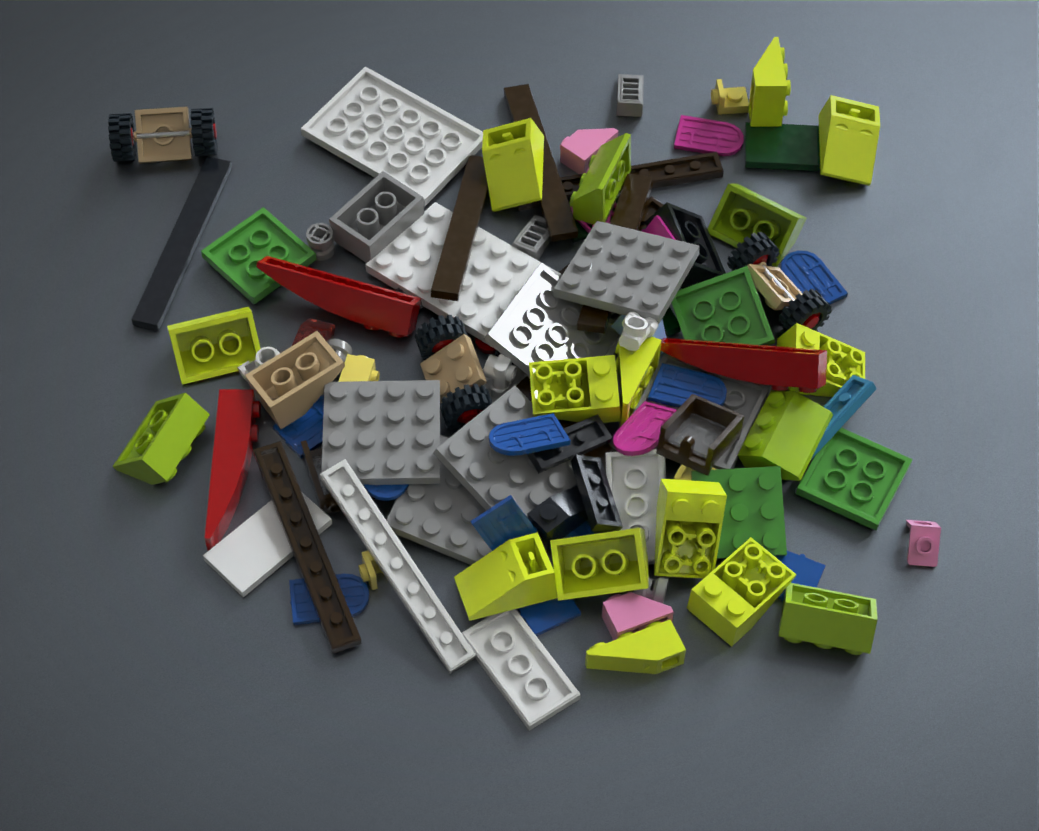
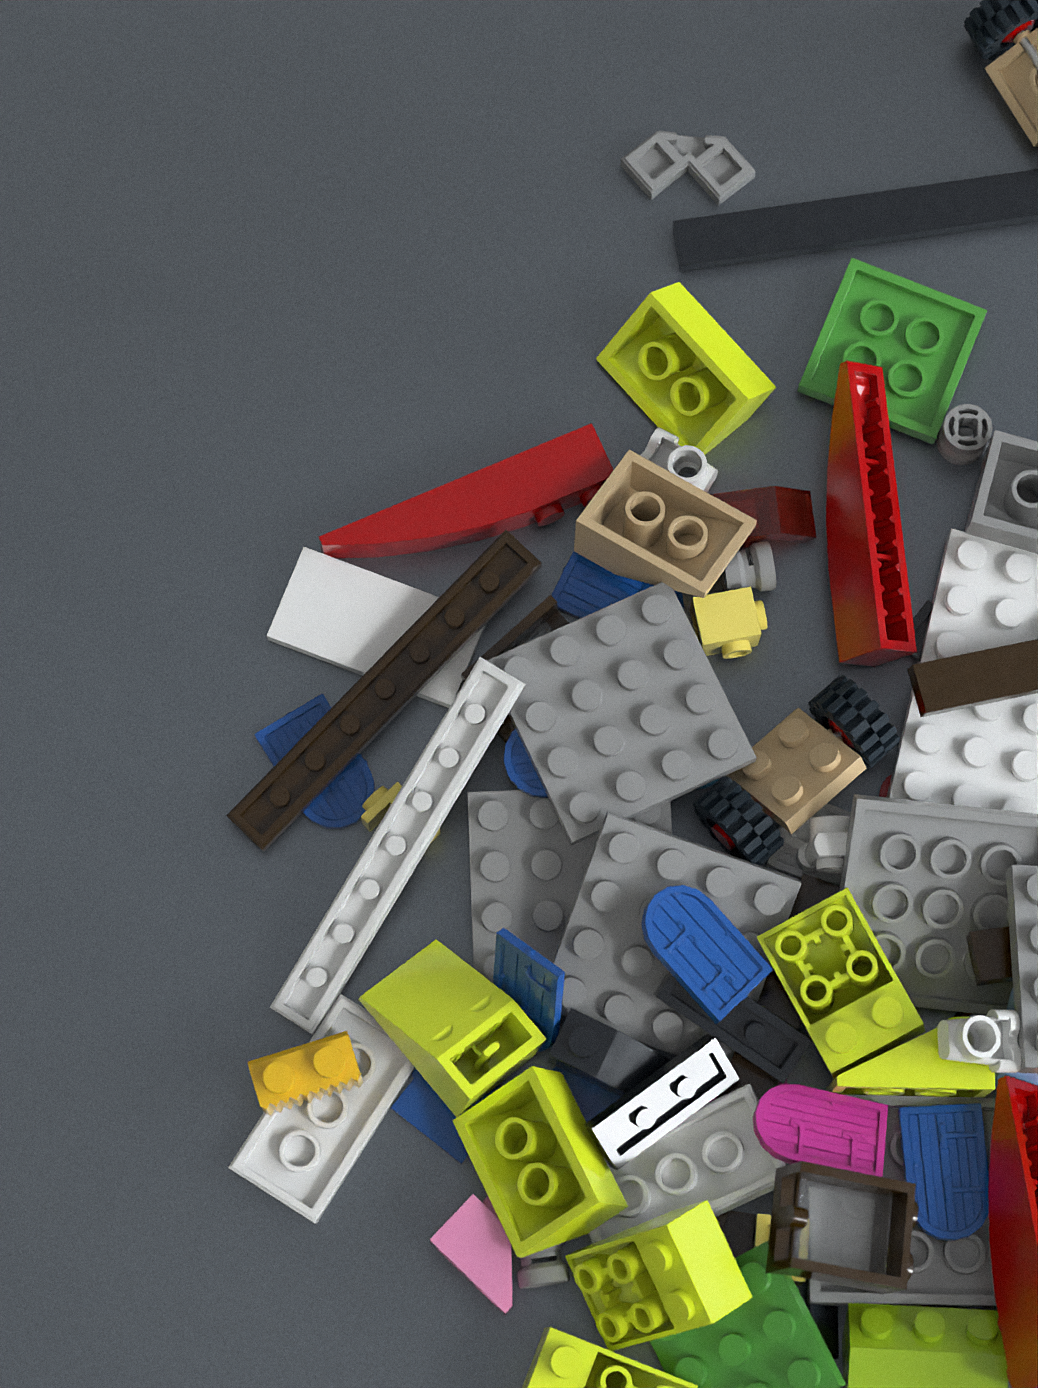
camera: 65 degrees right, 20 degrees up
lime slope [112,393,210,485] -> none
neon yellow slope [585,619,686,674] -> none
none -> yellow brick [247,1031,363,1116]
none -> light grey tile [620,130,756,206]

